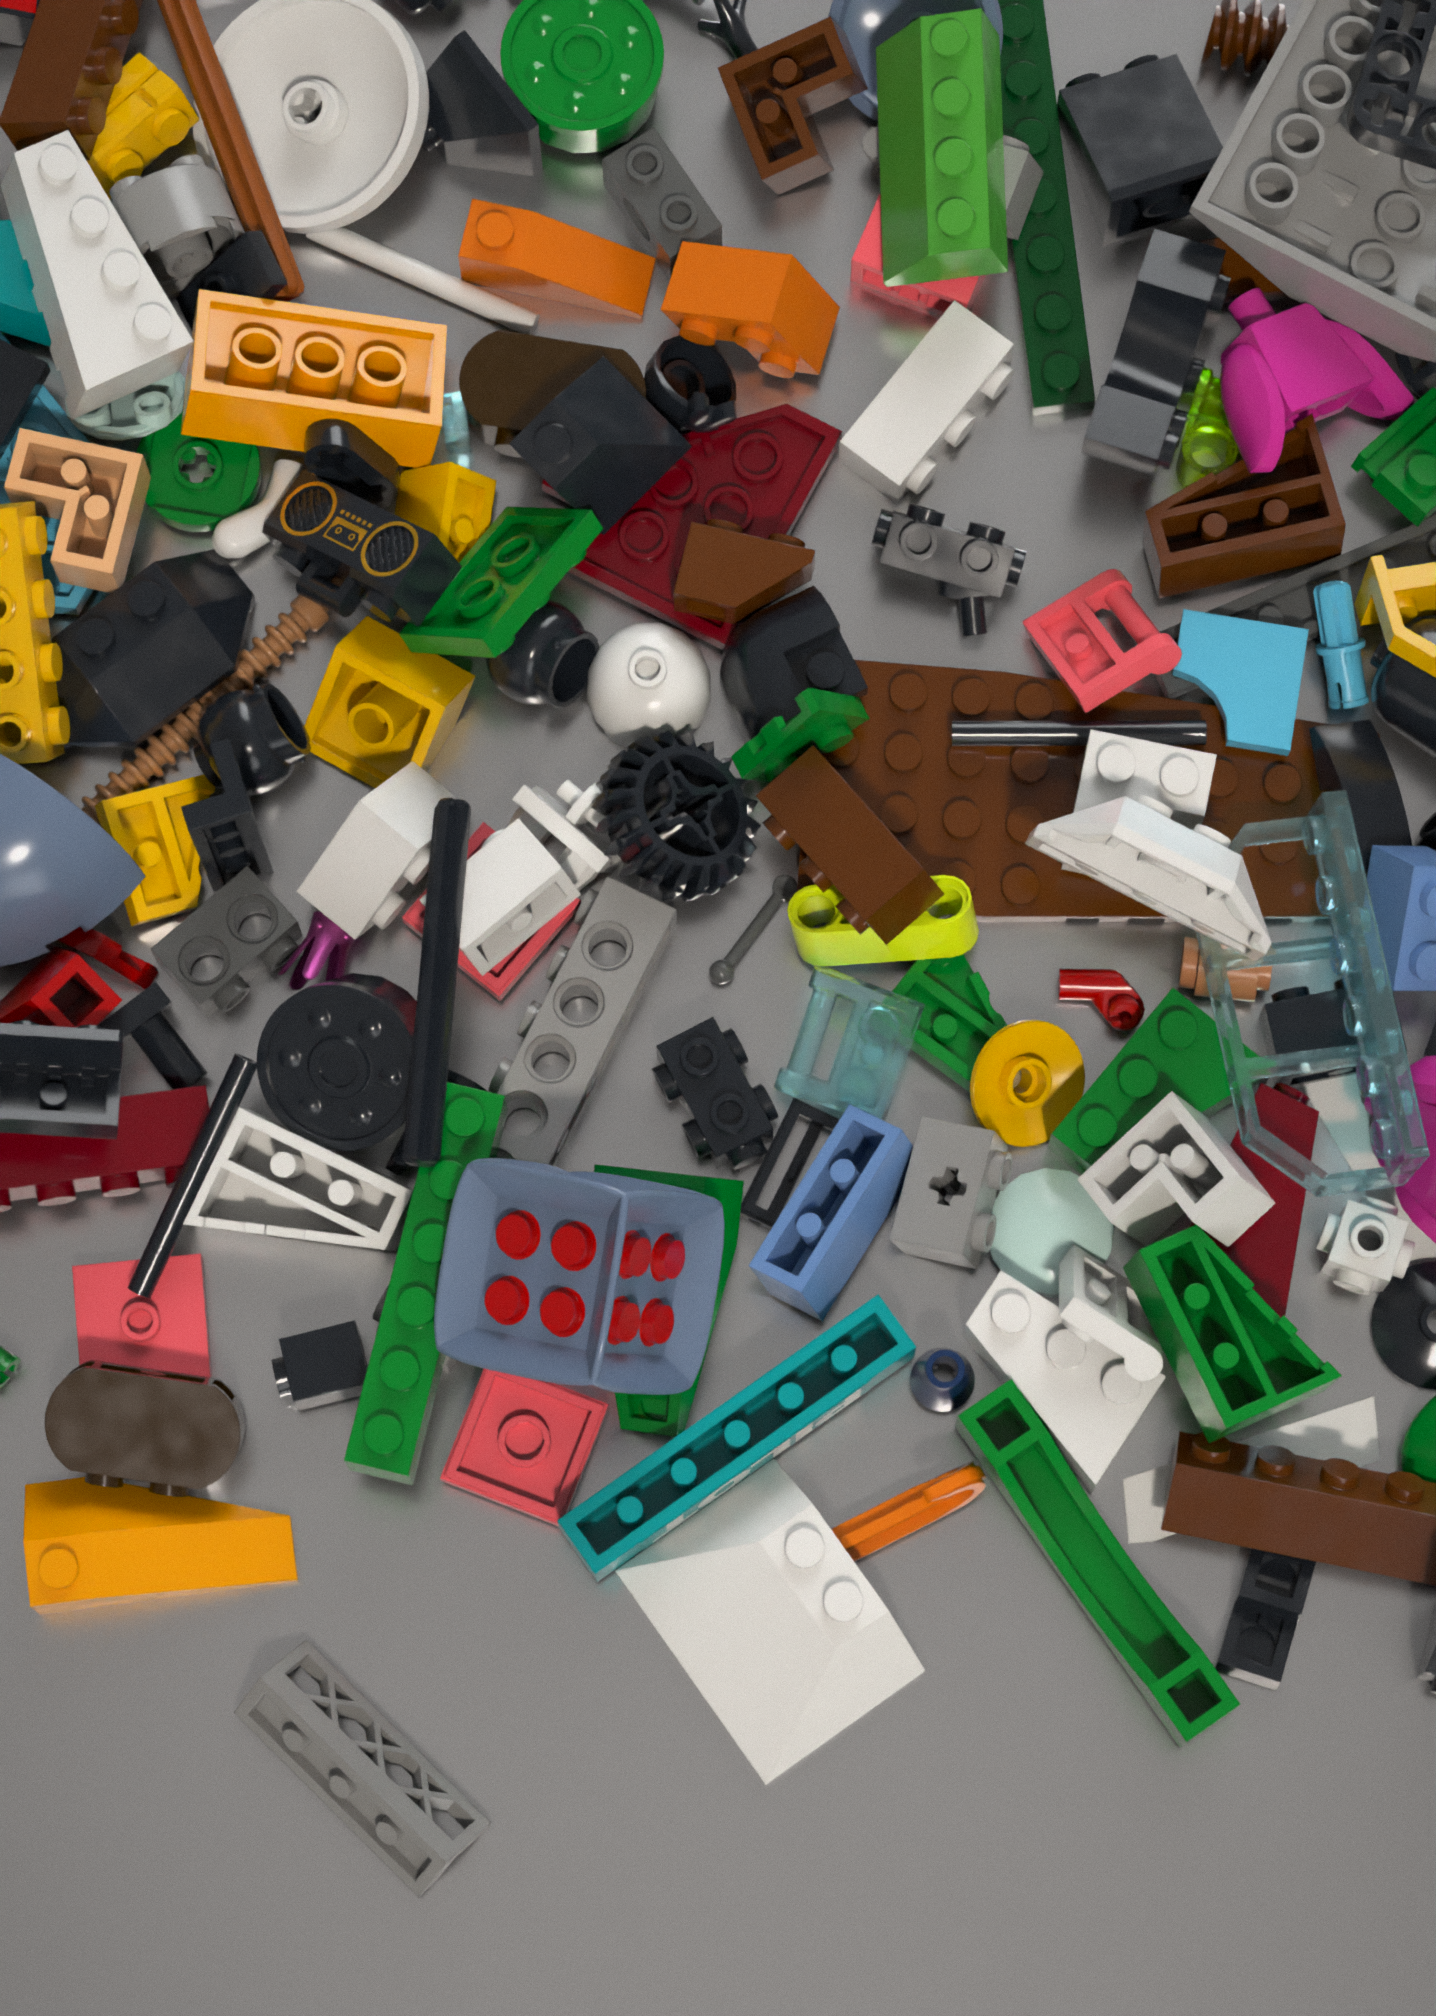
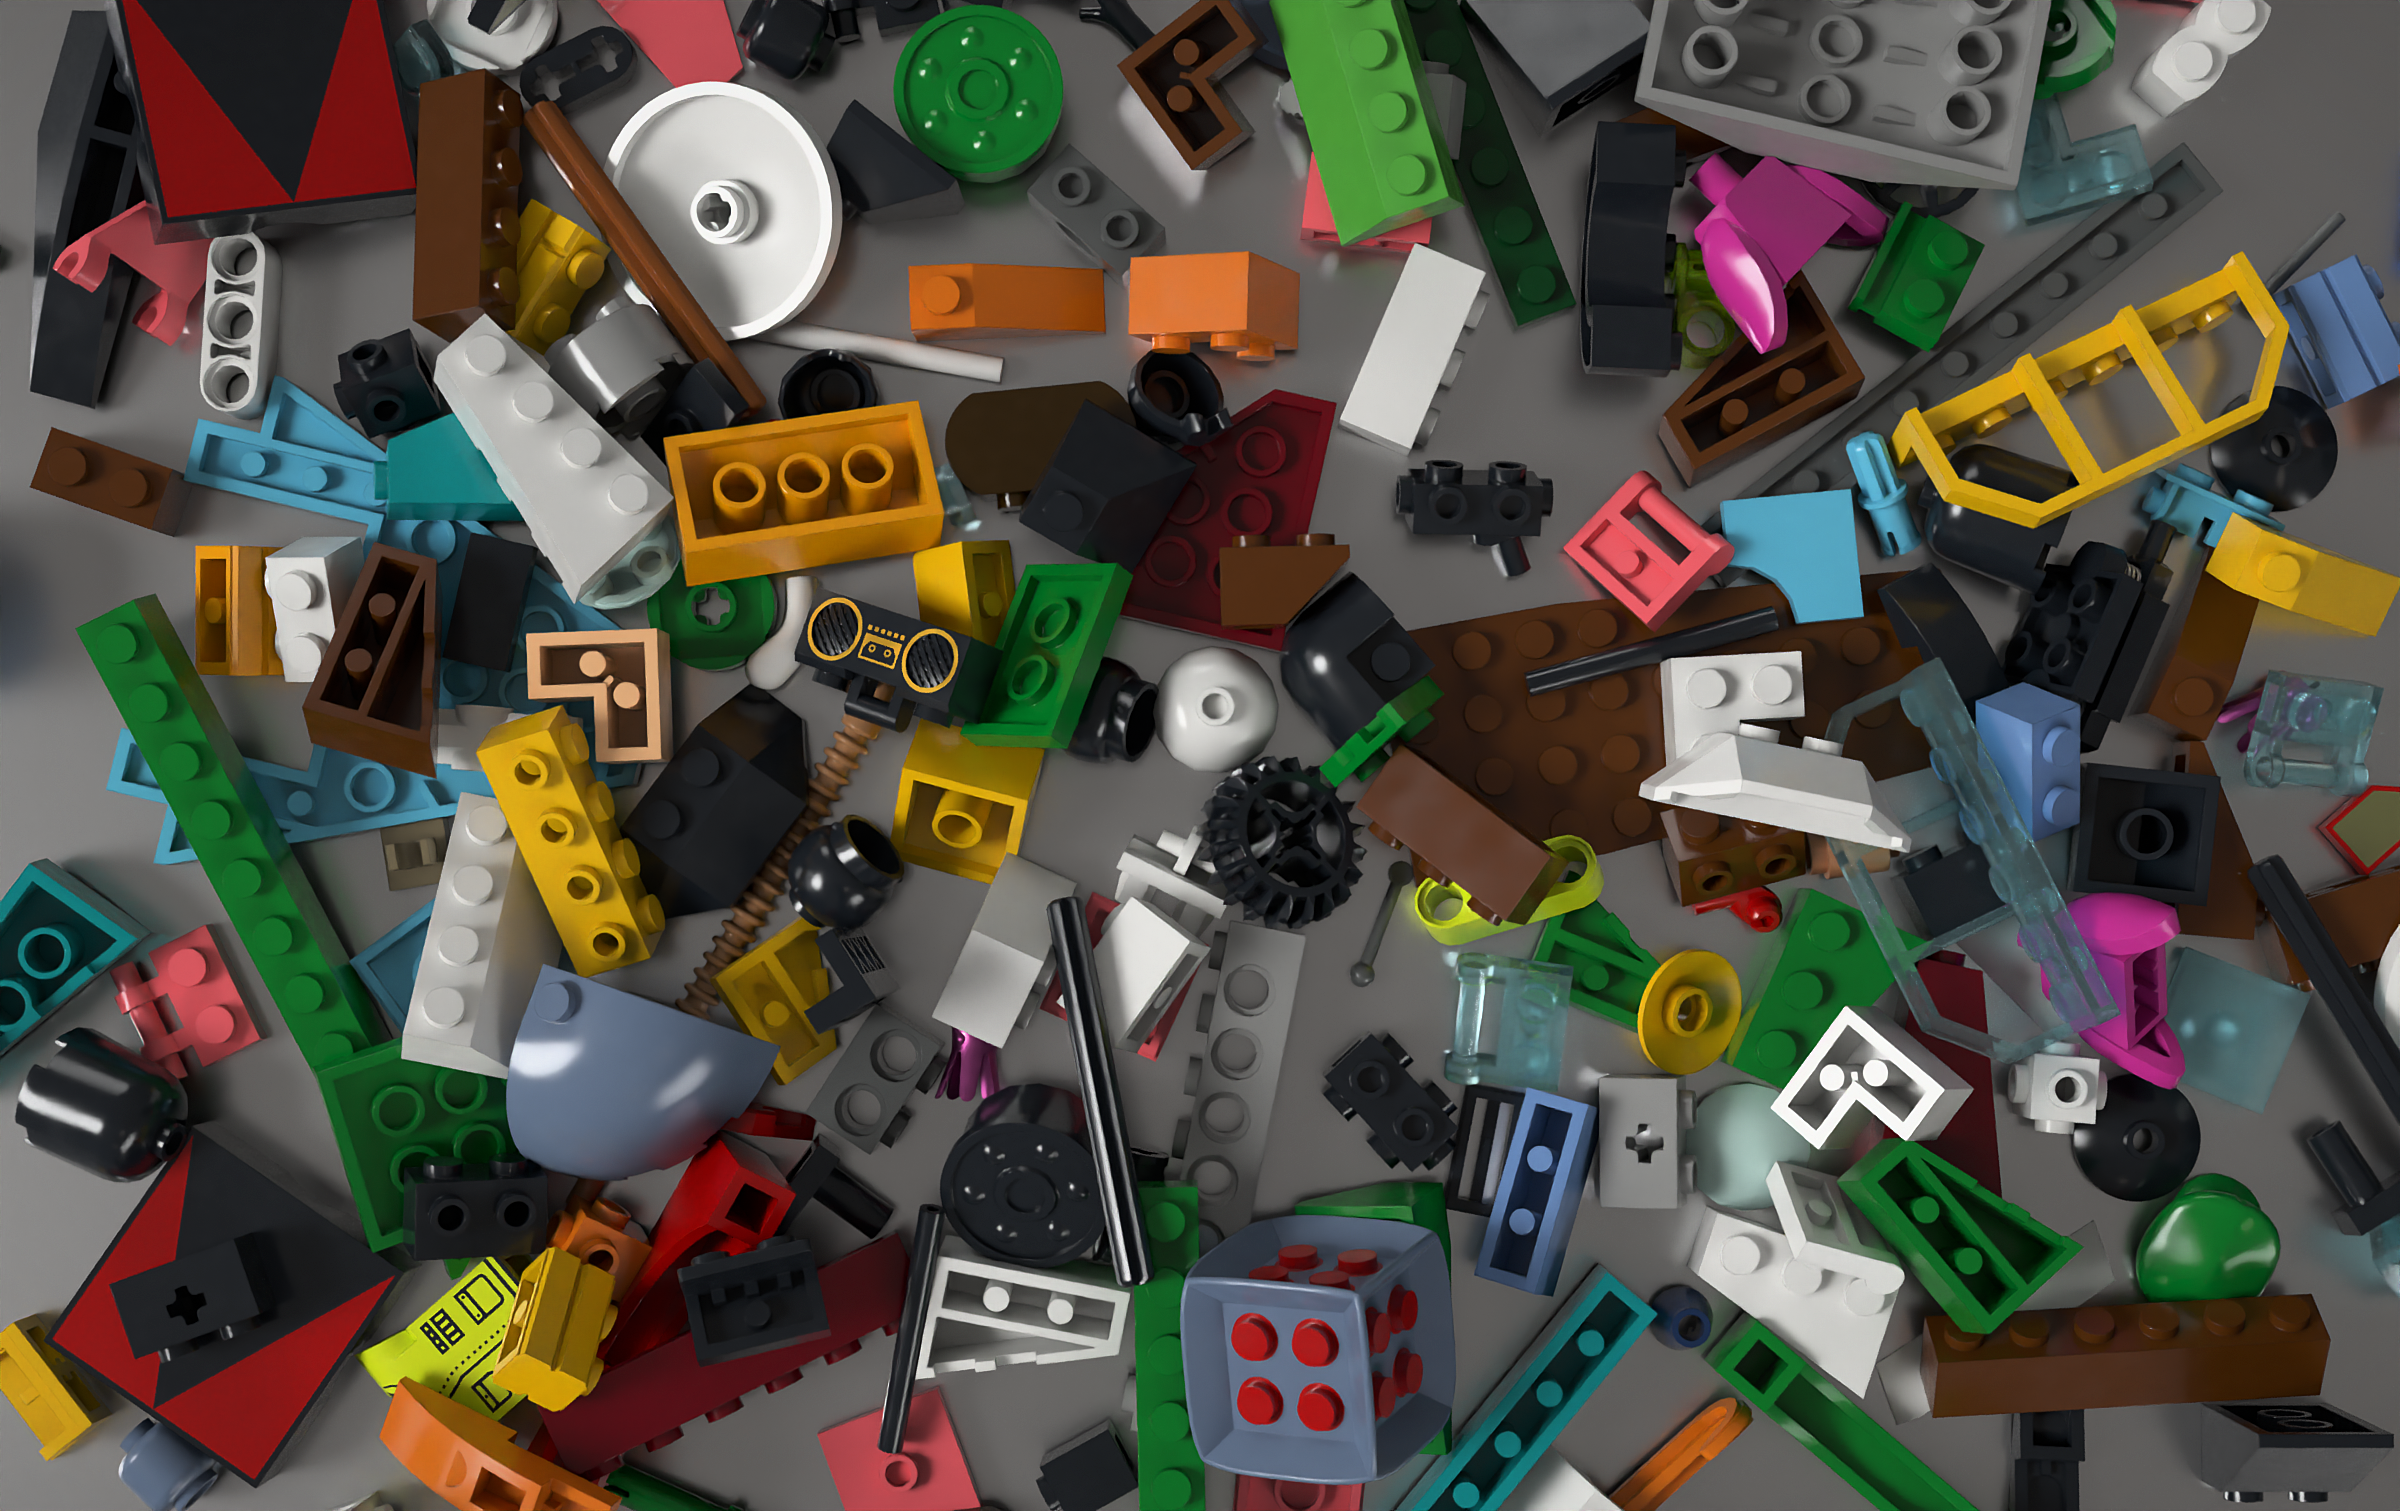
camera: 10 degrees left, 10 degrees up
black beam [303,419,400,508] -> none
none -> black hair [778,348,879,420]
none -> reddish brown brick [1660,807,1806,907]

